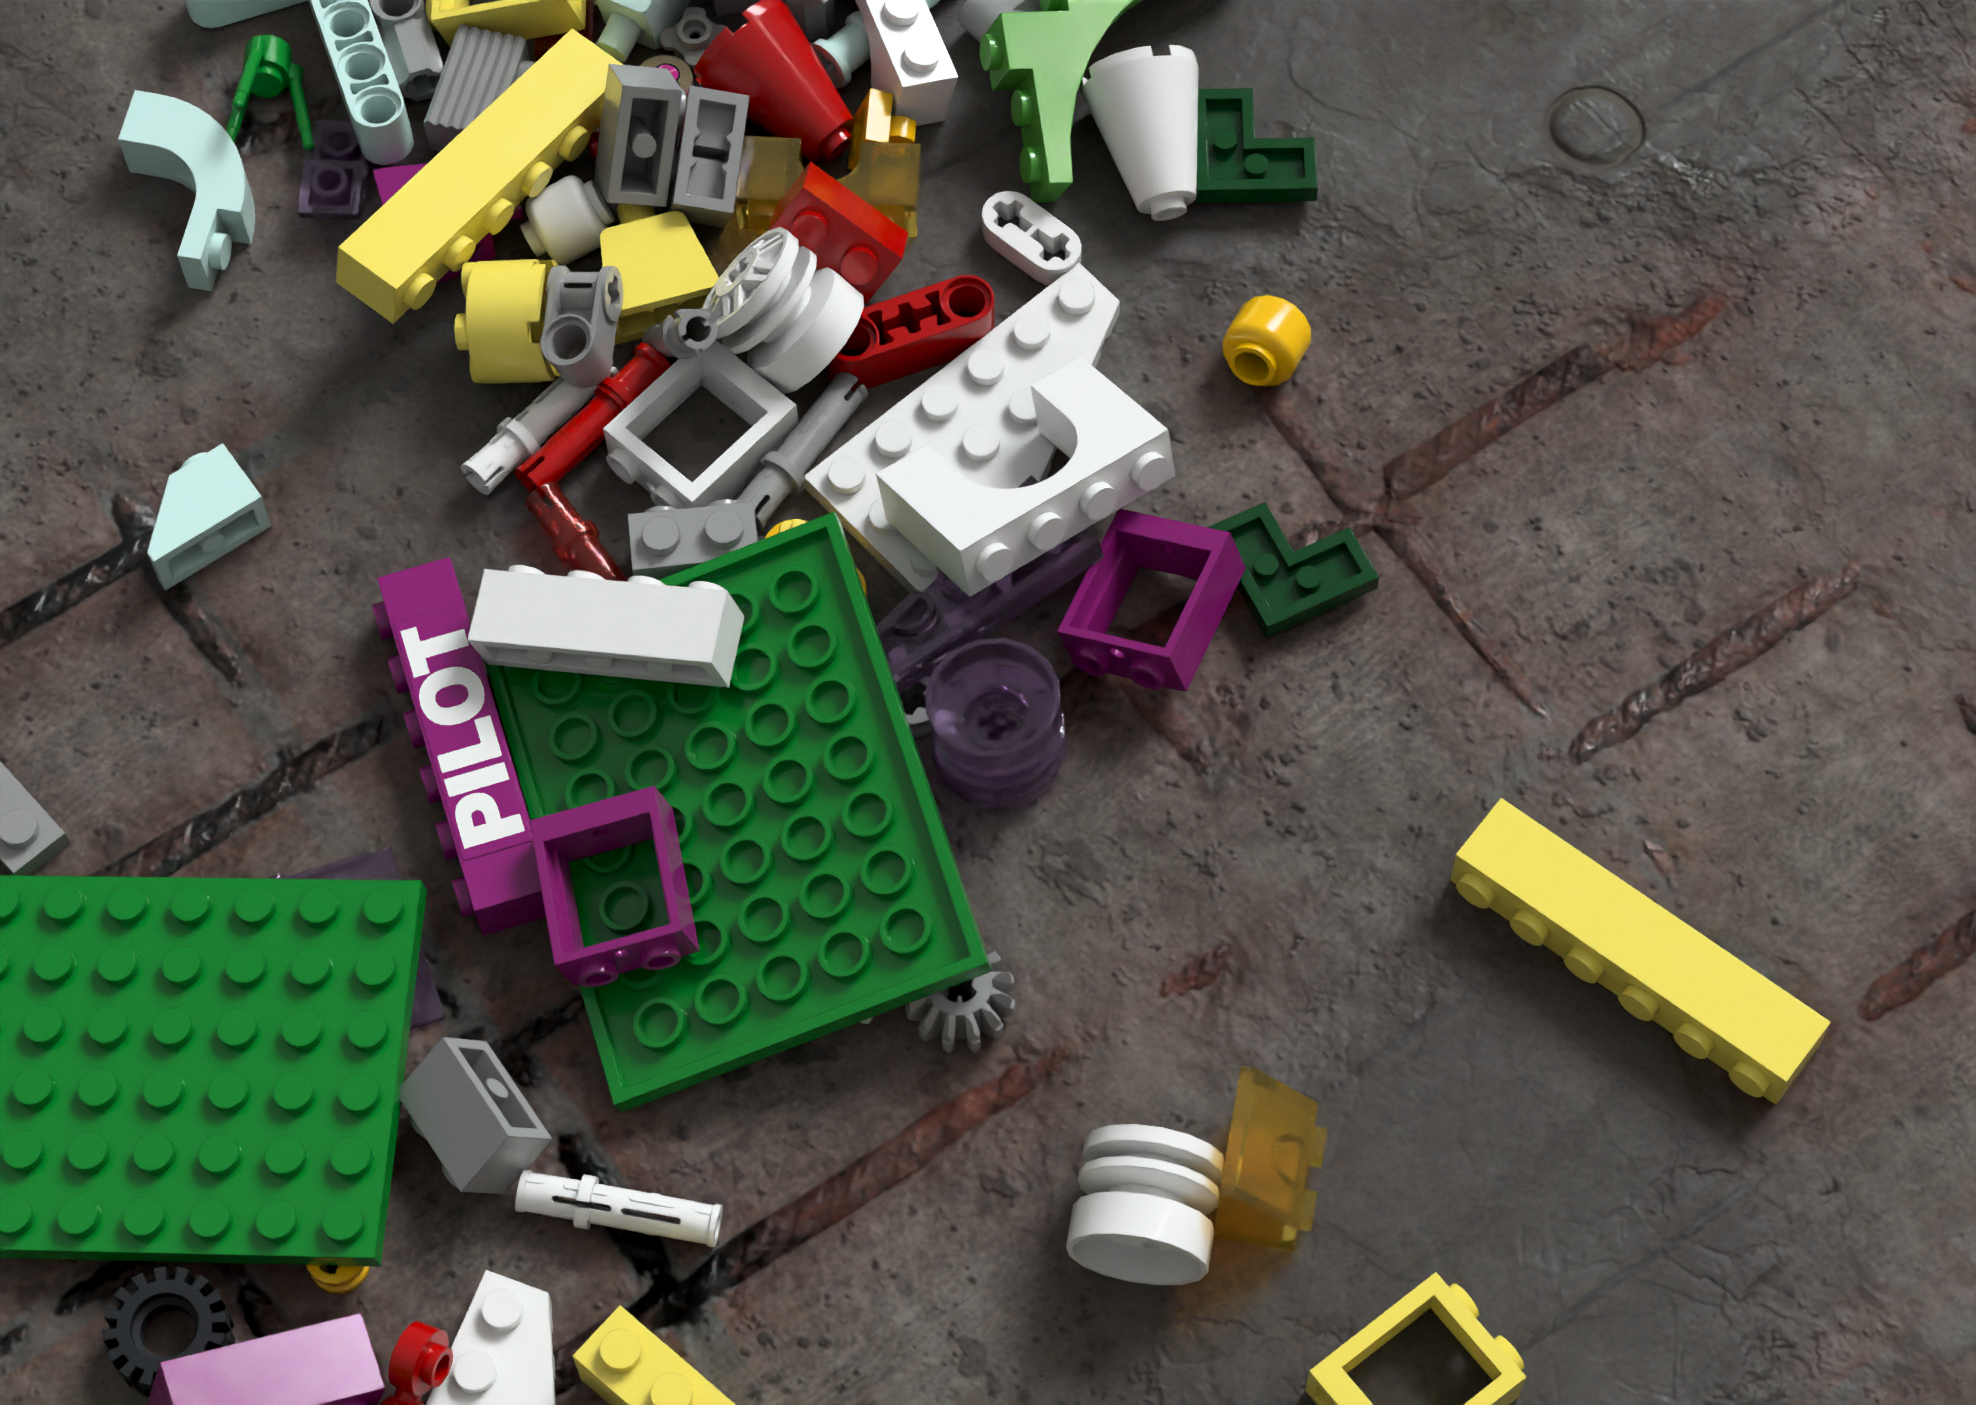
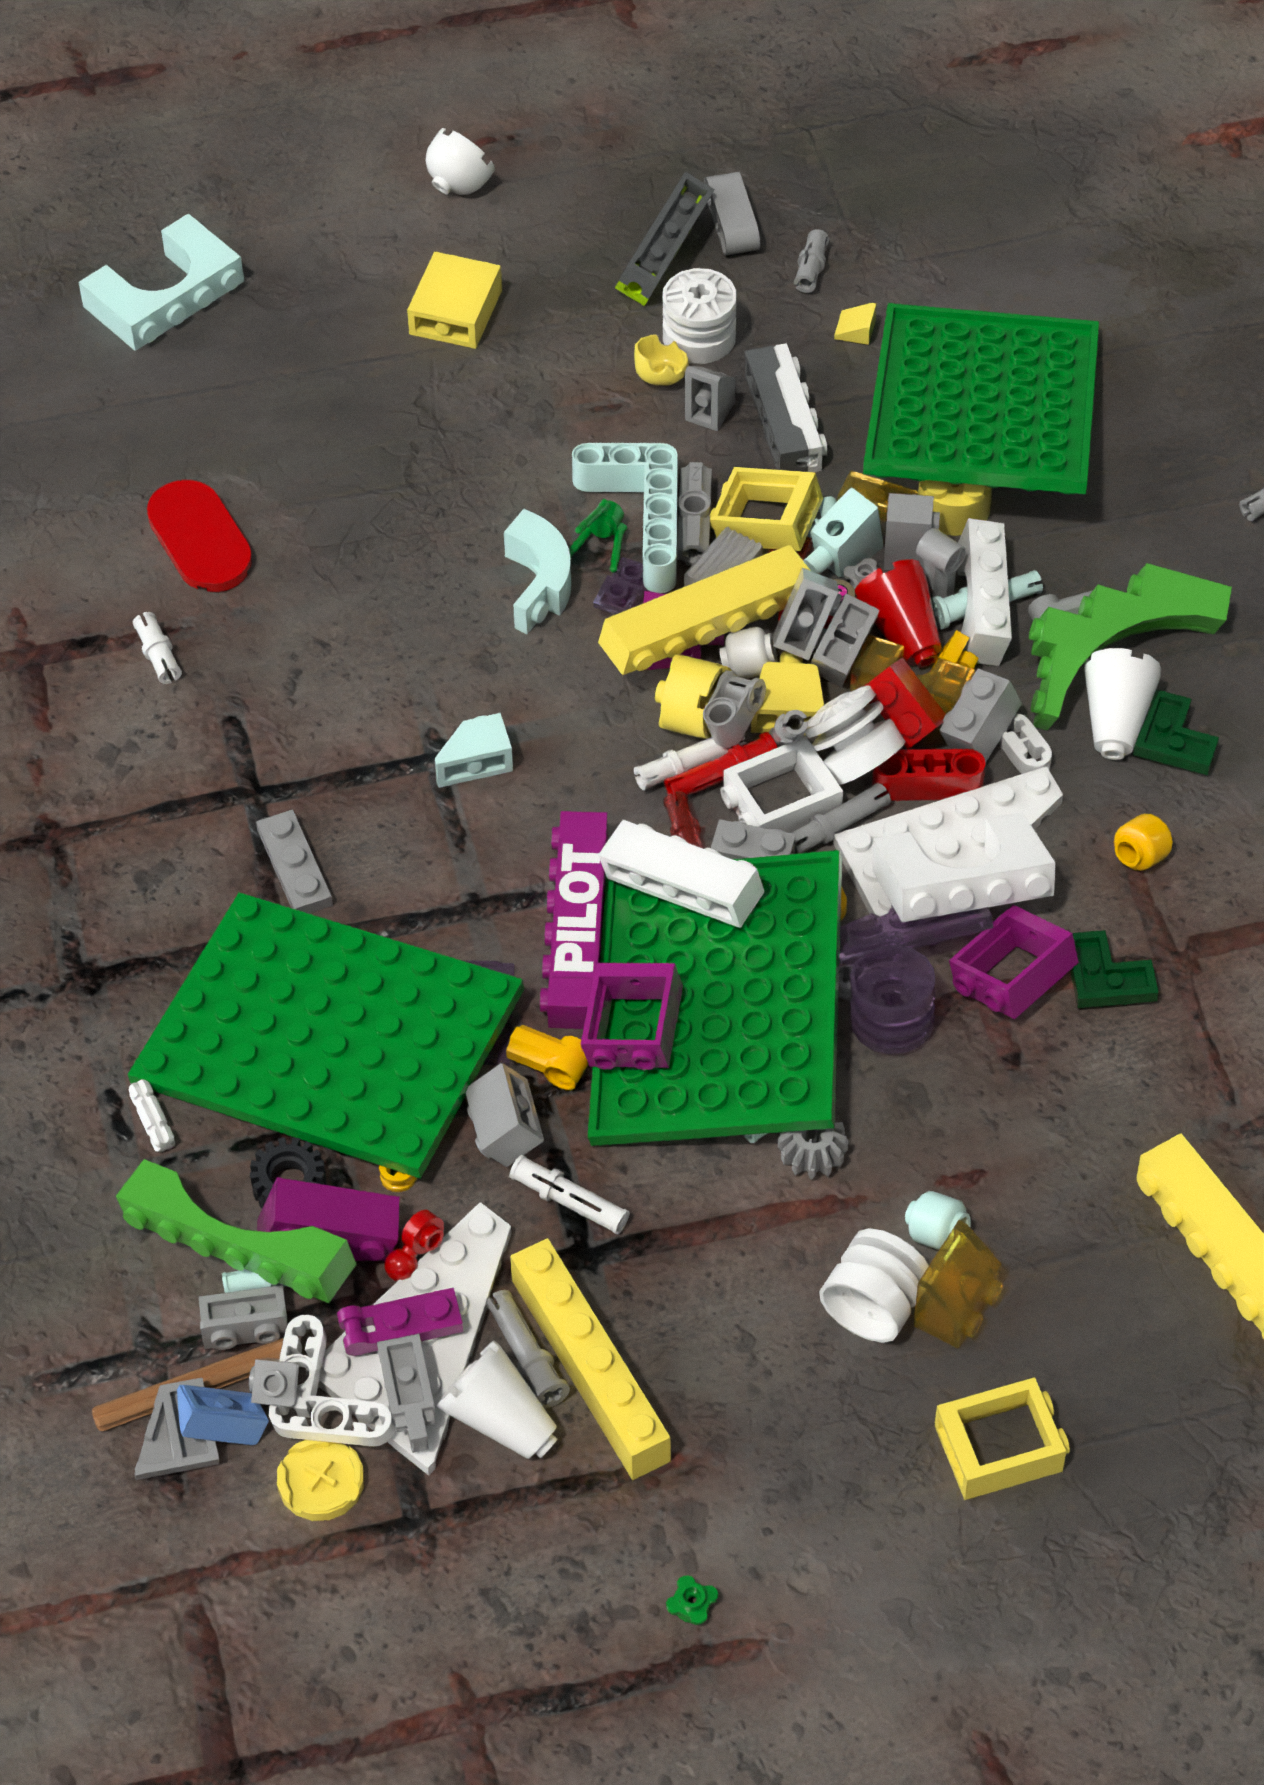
camera: 20 degrees right, 10 degrees down
none -> yellow piece [506,1025,589,1090]
none -> light aqua head [905,1191,971,1251]
none -> light grey brick [939,668,1022,761]

